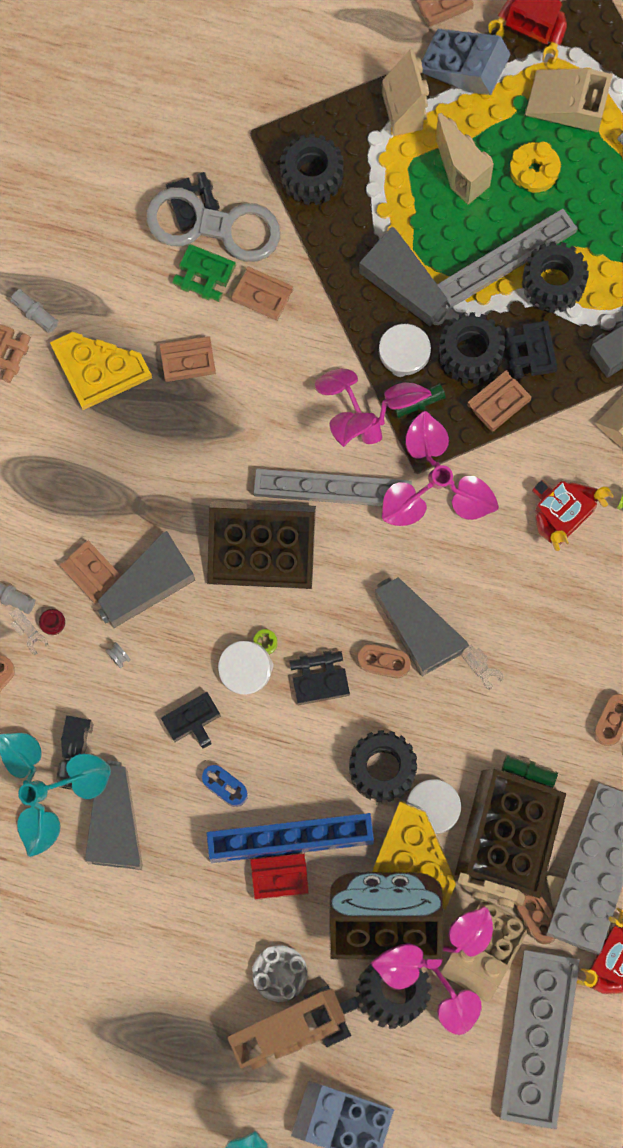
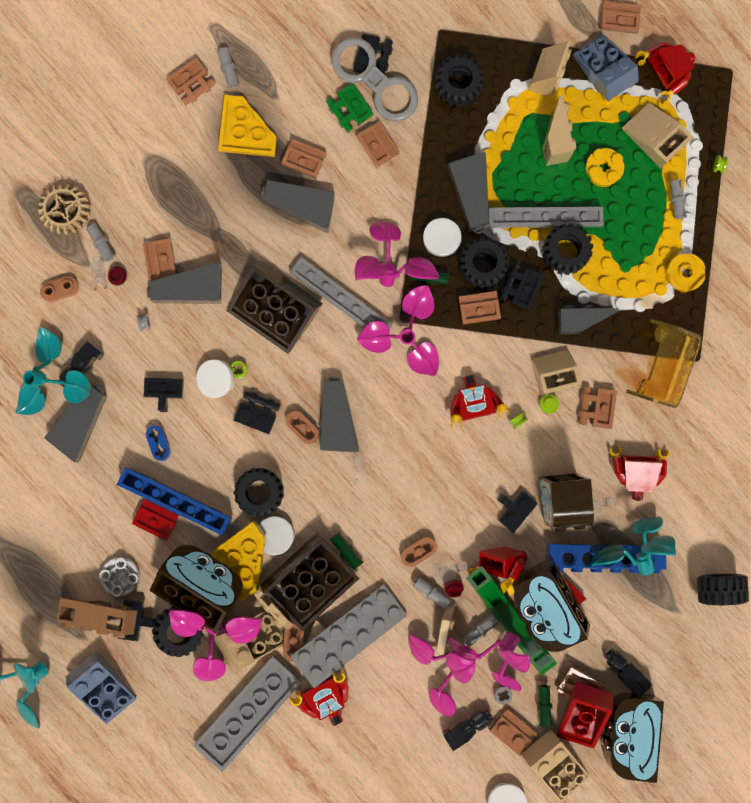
camera: 25 degrees right, 10 degrees up
none -> dark grey slope [261,180,335,233]

